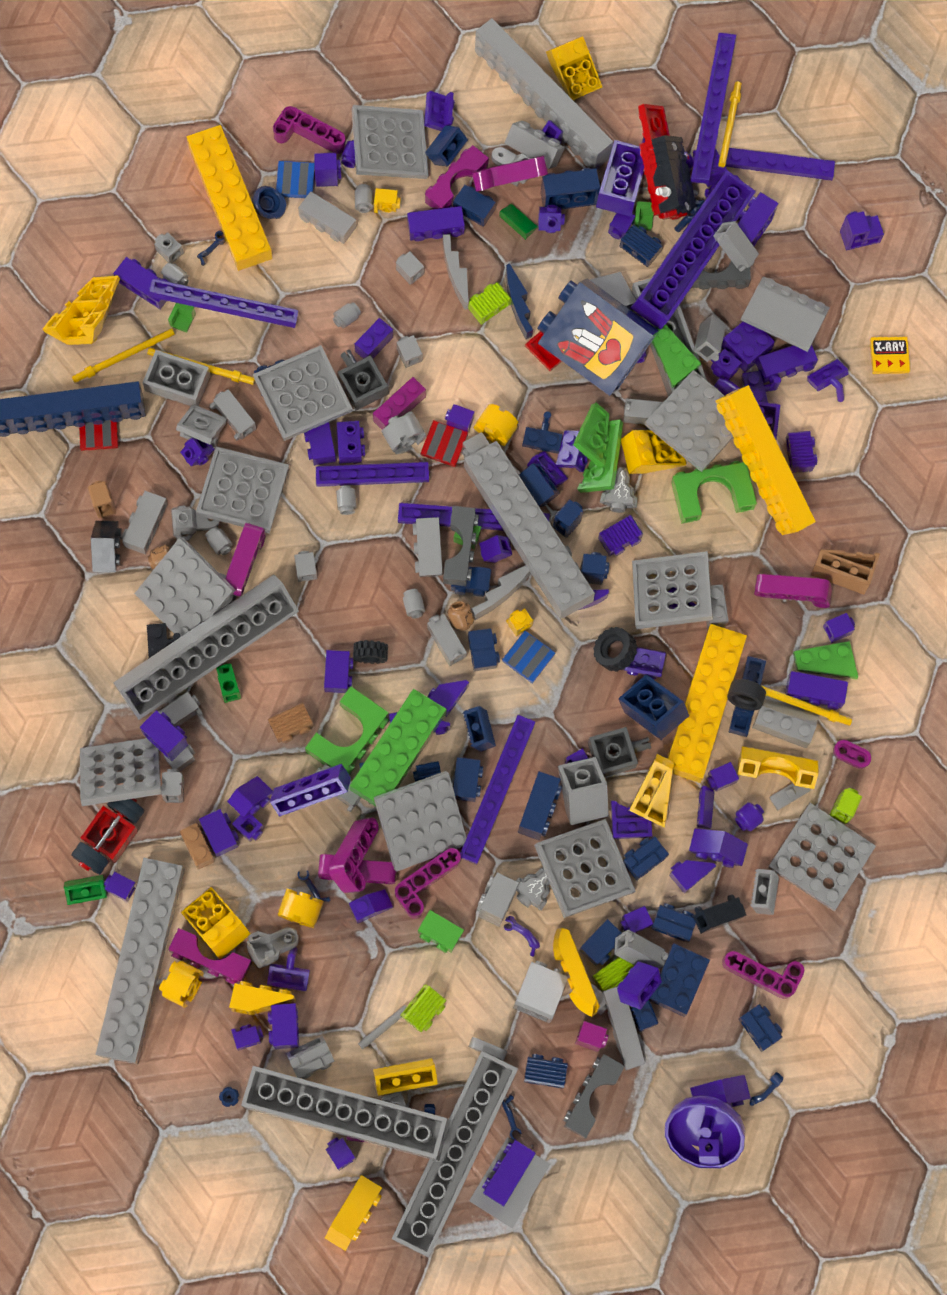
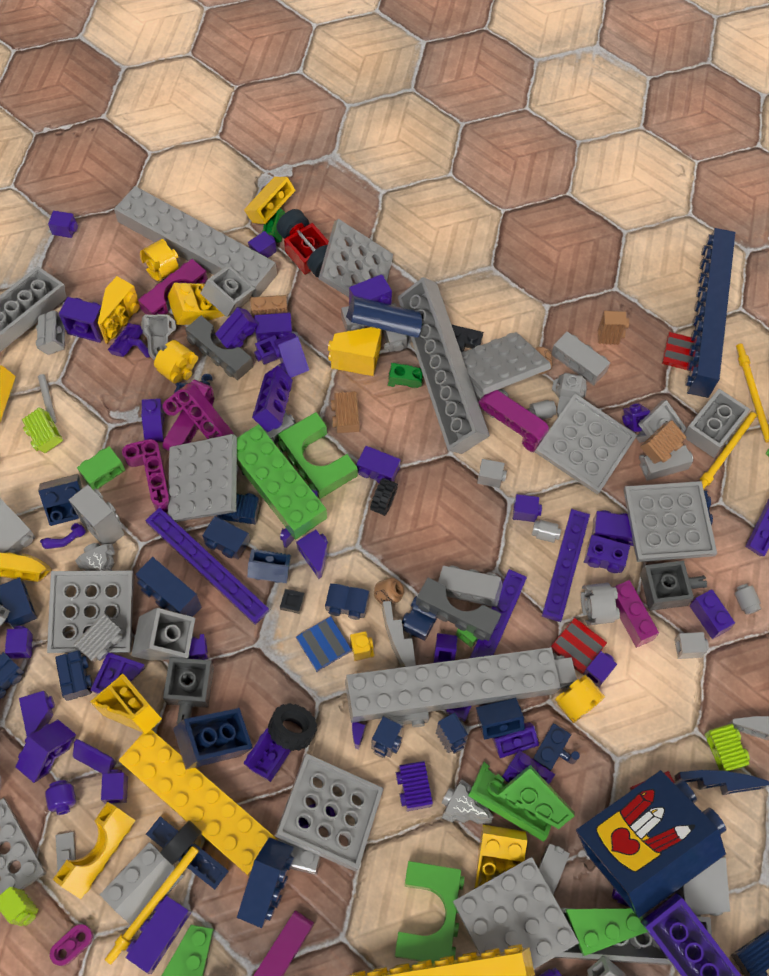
camera: 115 degrees right, 10 degrees down
brick [91,521,122,572] -> none
light grey brick [161,769,185,803] -> none
dark blue plate [219,1087,239,1107] -> none
dark purple brick [231,1024,263,1051] -> none
light grey brick [403,589,425,619] -> none
light grey brick [427,614,467,666] -> none
none -> dark blue slope [38,474,83,526]
none -> dark purple brick [48,210,78,238]
none -> light grey brick [74,613,124,662]
none -> dark grey arch [185,316,253,381]
none -> light grey brick [200,265,255,317]
none -> dark purple brick [215,307,258,349]
none -> dark blue brick [237,837,295,928]
none -> yellow brick [244,176,296,224]
none -> black plate [280,589,305,614]
none -> yellow slope [328,327,382,376]
none -> dark blue brick [346,296,422,338]
none -> dark purple brick [512,494,542,522]
none -> medium nougat brick [640,420,687,464]

